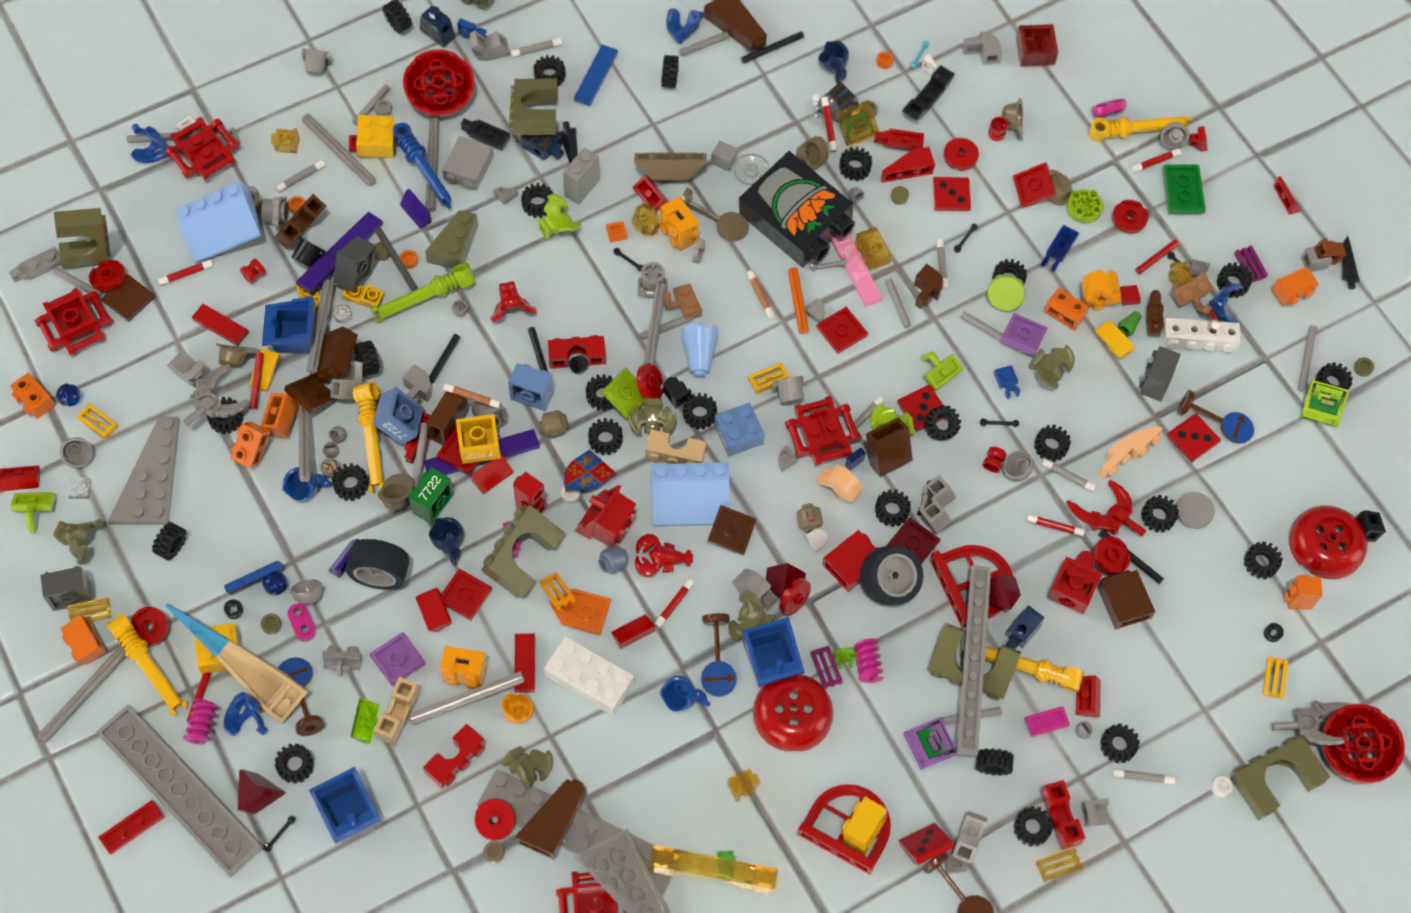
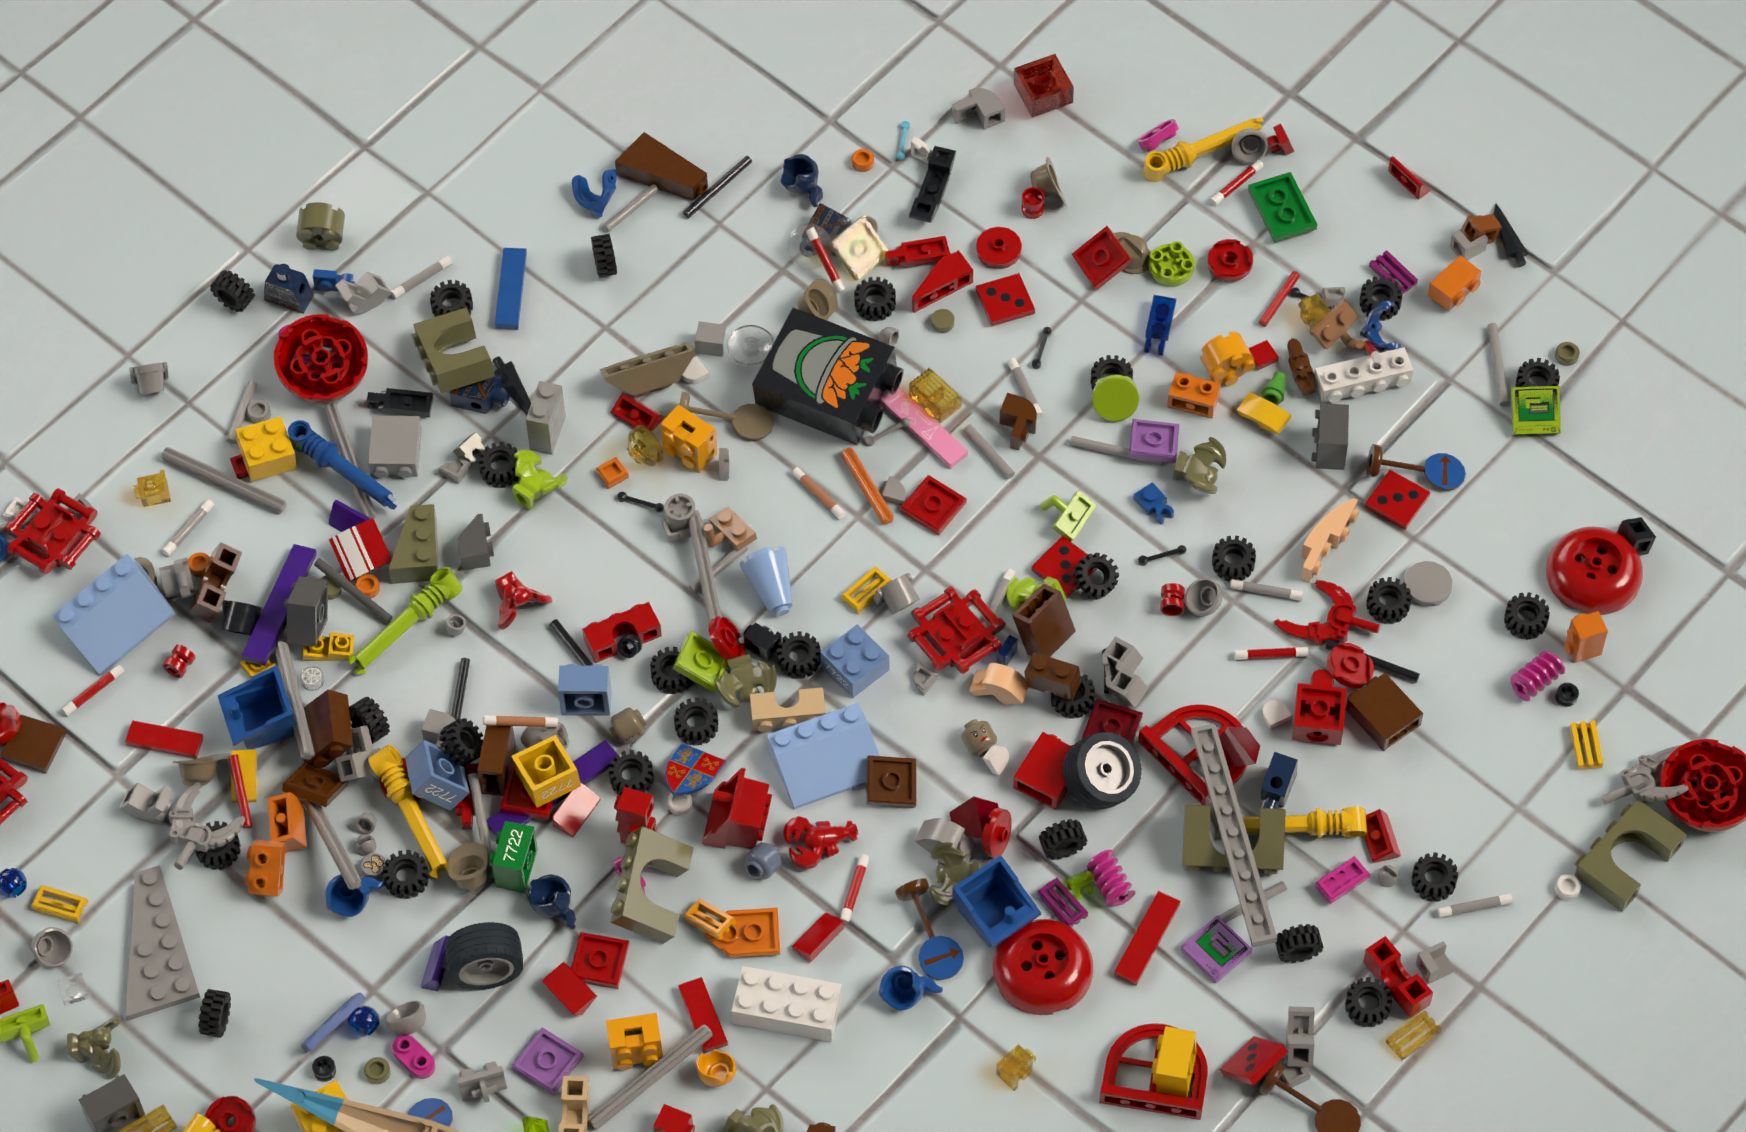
camera: 15 degrees left, 5 degrees down
none -> slope [329,518,392,582]
none -> black tyre [439,718,483,766]
none -> tile [453,432,485,463]
none -> dark grey slope [457,514,494,571]
none -> black tyre [609,750,654,795]
none -> white tile [682,356,709,384]
none -> reddish brown brick [1024,652,1082,701]
none -> black tyre [1039,819,1088,860]
none -> red tile [1114,891,1181,986]
none -> white tile [1262,700,1292,729]
none -> dark pink piece [1510,651,1566,701]

